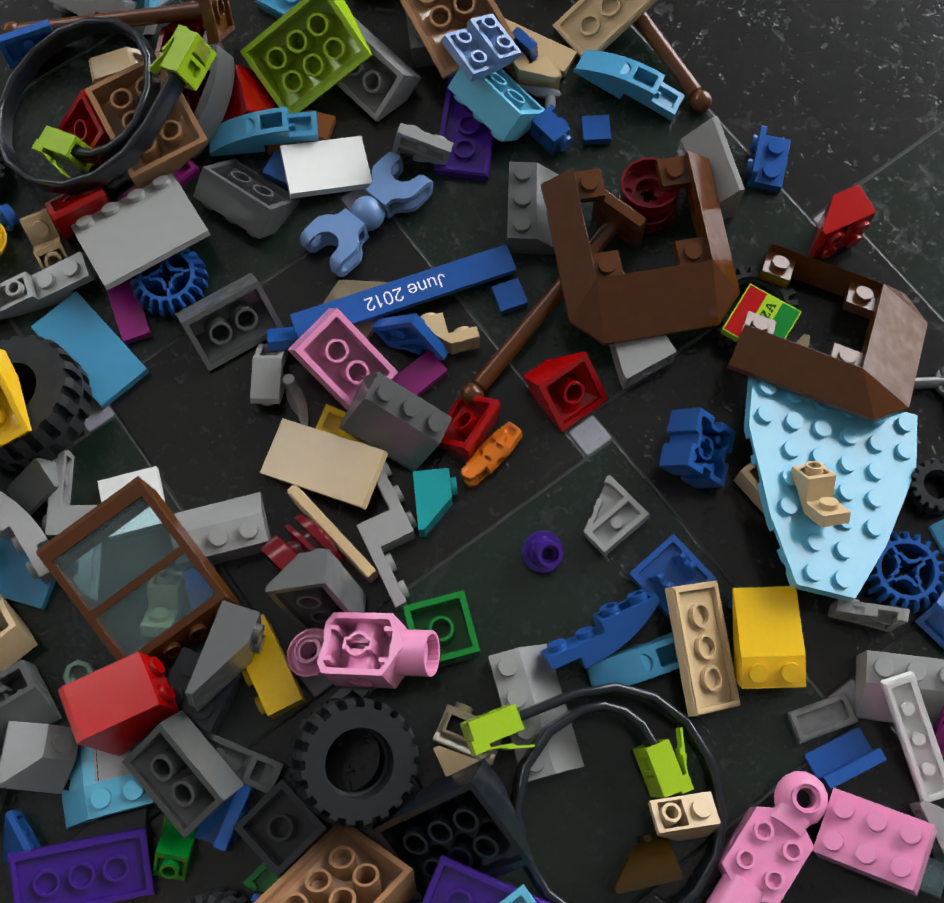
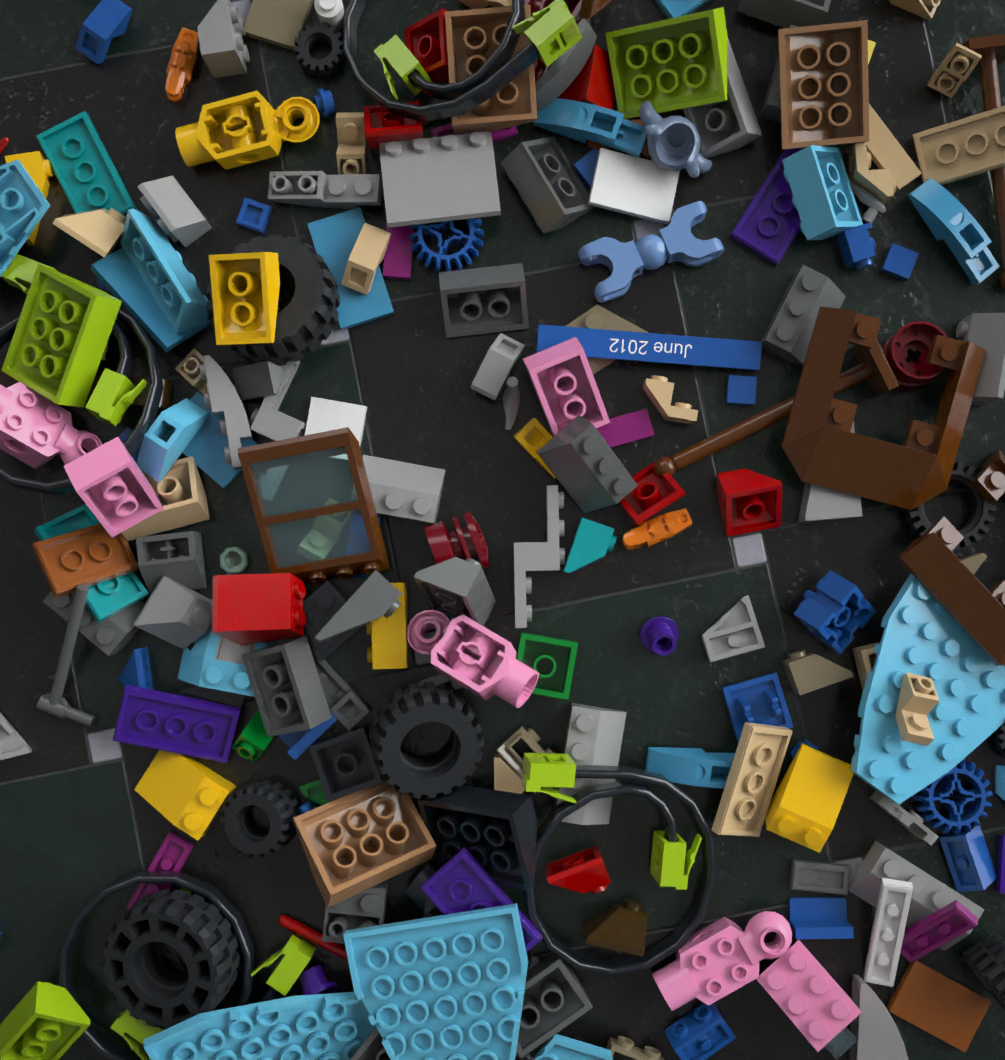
camera: 25 degrees right, 15 degrees up
tan tile [260,418,388,510] -> none
blue tile [267,327,297,352] -> none
tan tile [287,483,378,583] -> none
blue wing [371,313,449,360] -> none
light grey wing [392,123,454,165] -> none
medium blue slope [442,13,522,82] -> none
blue tile [512,27,538,63] -> none
blue slope [540,589,660,670] -> none
tan slope [648,791,721,841] -> none
tile [720,283,802,342] -> none
none -> tan slope [341,223,391,295]
none -> red slope [545,845,611,894]
none -> sand blue piece [639,101,712,178]
none -> dark tan slope [782,649,854,695]

